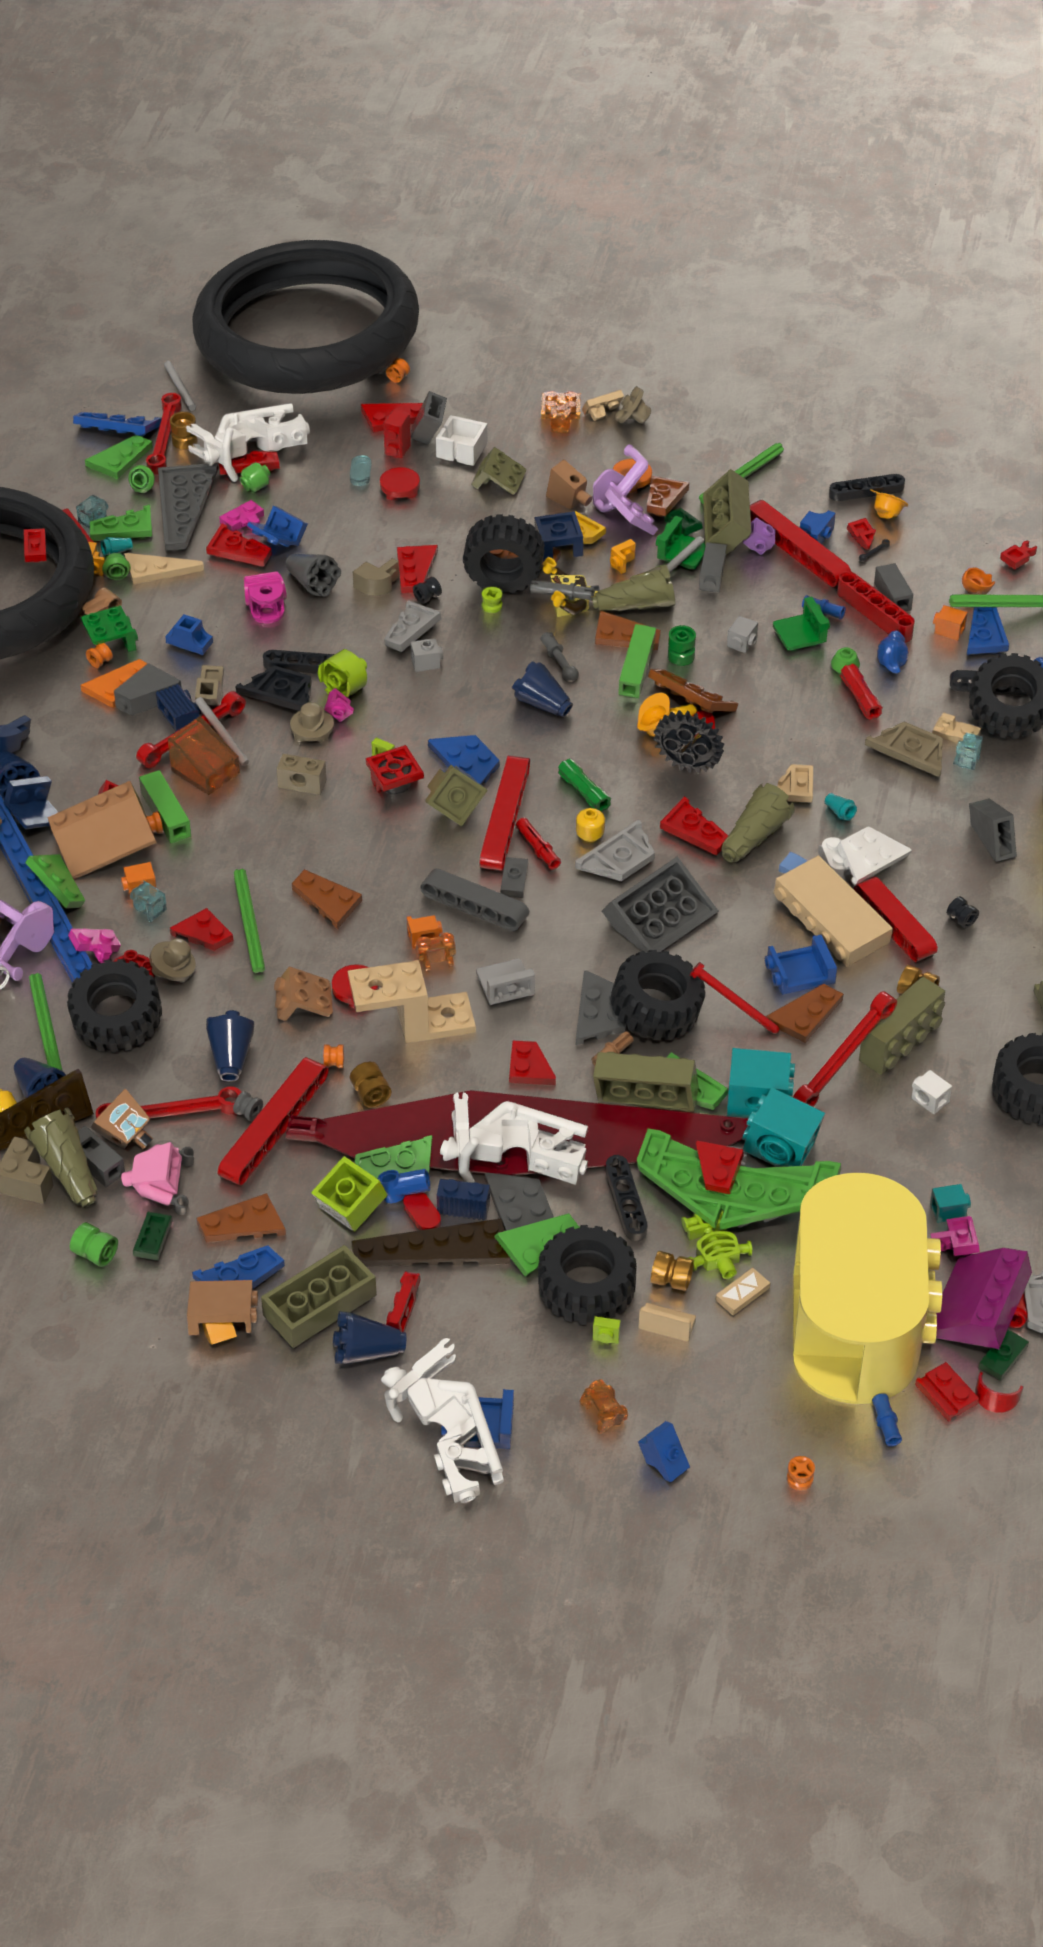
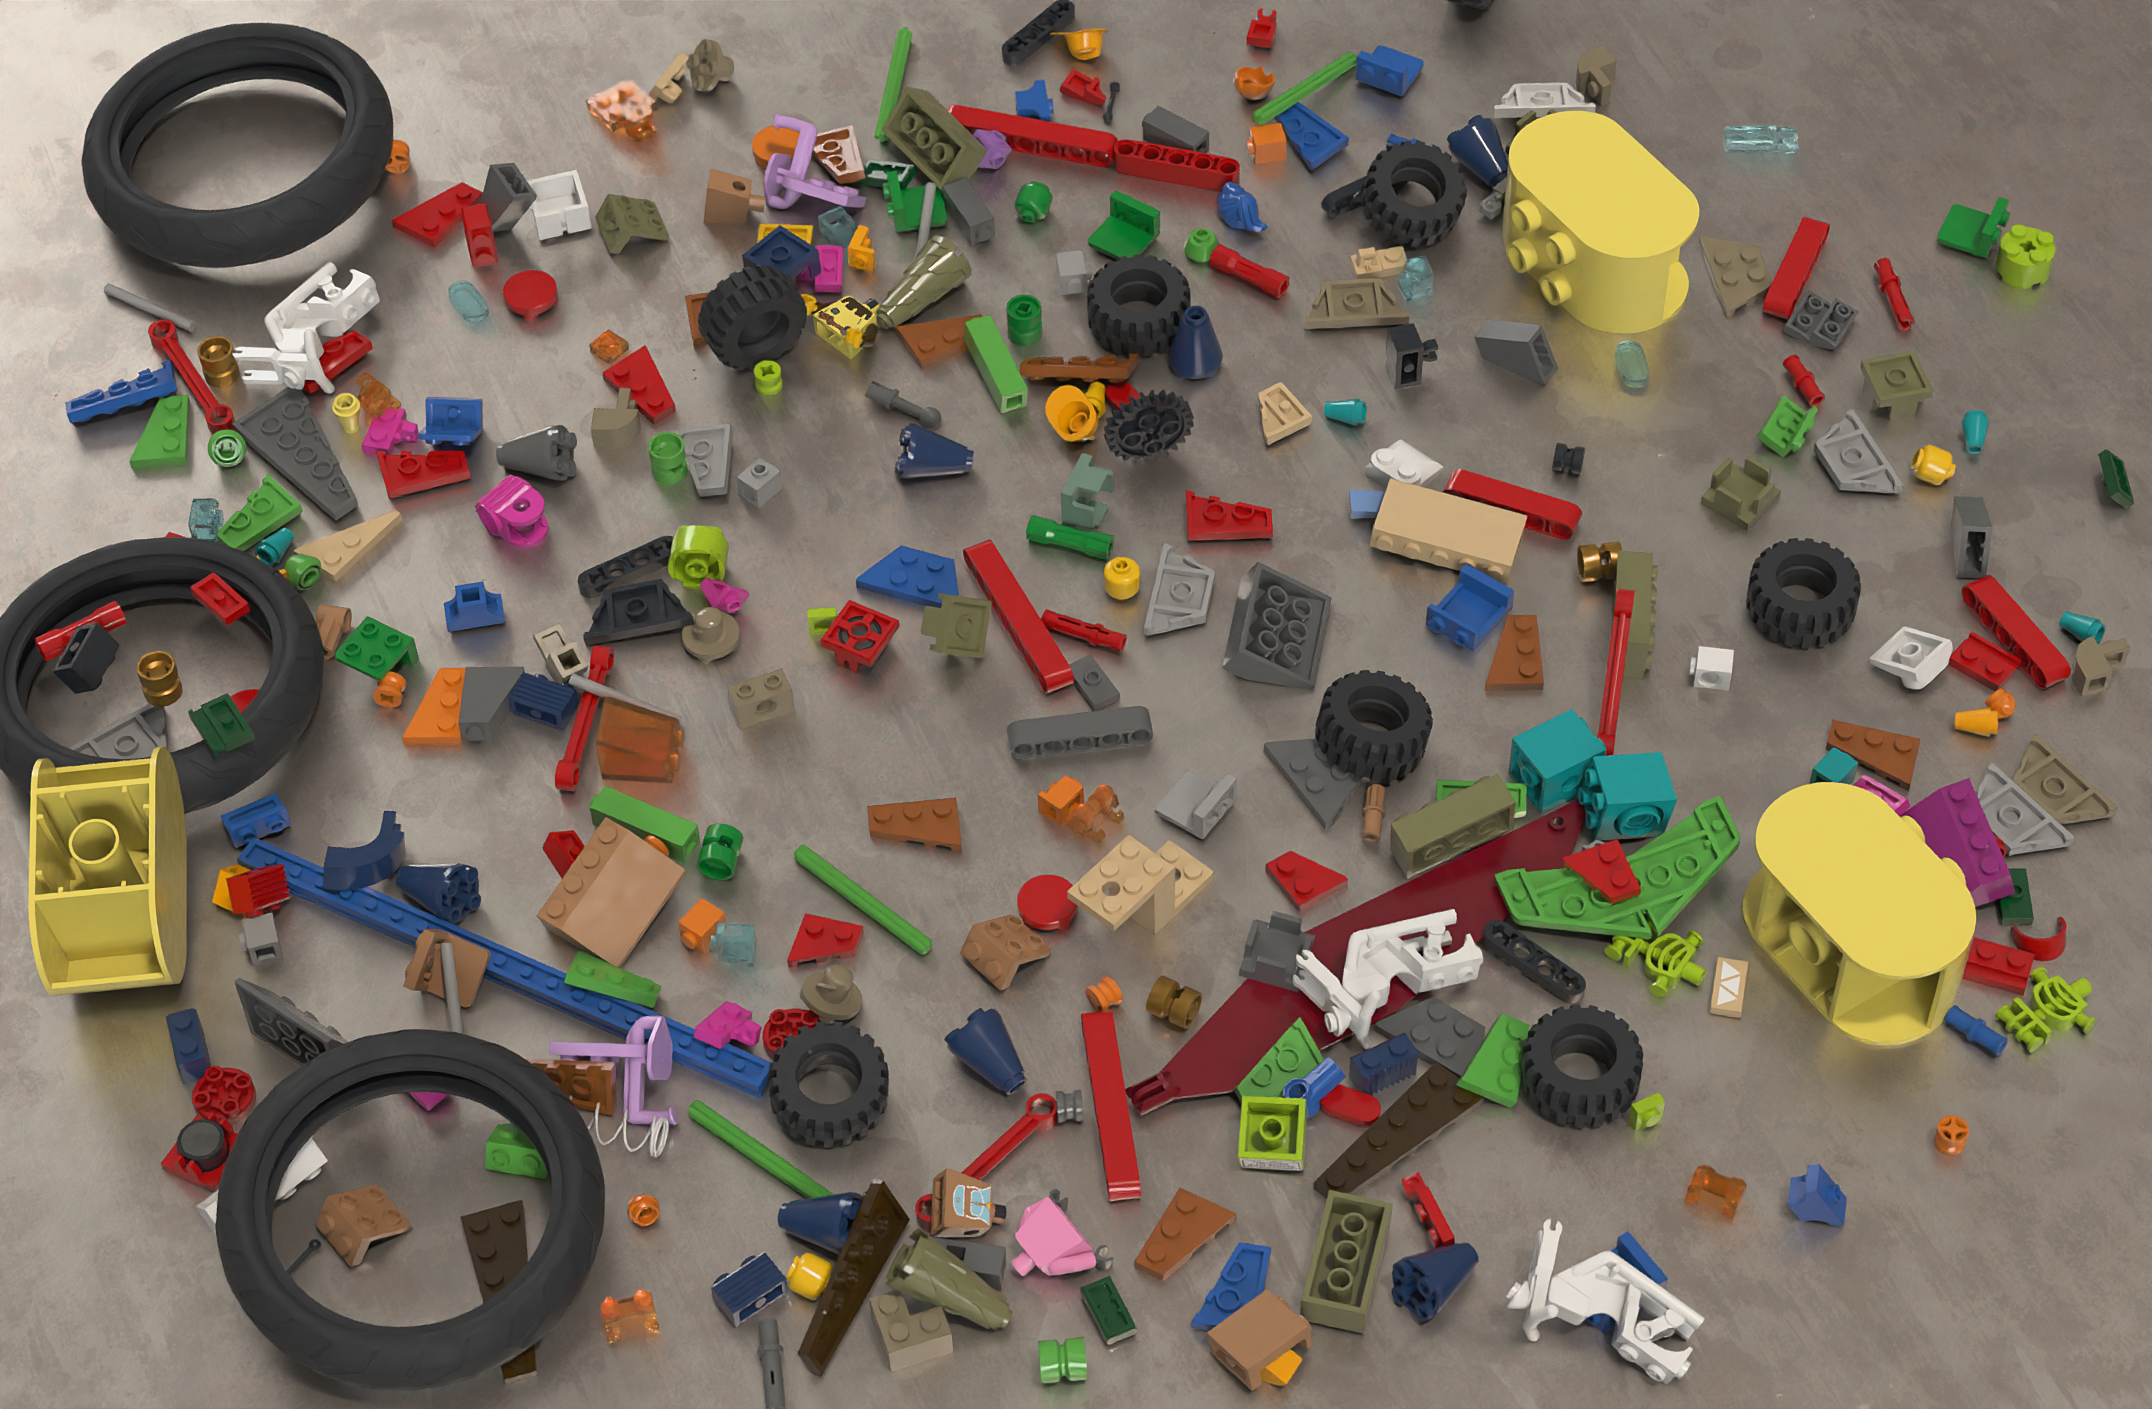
camera: 35 degrees left, 5 degrees up
dark blue bracket [3,776,58,829] -> none
bright green head [240,462,271,492] -> none
black wheel [413,576,442,604] -> none
dark grey pin [530,580,595,601] -> none
tan panel [639,1303,696,1342] -> none
pearl gold wheel [650,1251,694,1291] -> none
red bar [690,962,779,1034] -> none
olive cone [722,783,795,862] -> none
blue pin [802,595,846,620] -> none
white wing [837,826,912,886] -> none
none -> light yellow cone [332,393,360,433]
none -> clear orange piece [356,373,402,419]
none -> clear orange plate [589,329,629,364]
none -> bright green wheel [648,432,688,485]
none -> green wheel [696,823,744,880]
none -> dark pink hinge [795,245,843,292]
none -> clear light blue brick [818,206,857,249]
none -> green head [1014,181,1053,223]
none -> sand green panel [1061,453,1114,529]
none -> black tyre [1087,254,1191,357]
none -> dark blue cone [1168,306,1223,379]
none -> dark grey panel [1239,911,1315,992]
none -> black brick [1385,323,1438,389]
none -> dark orange wing [1826,719,1920,792]
none -> lime piece [1995,966,2097,1053]

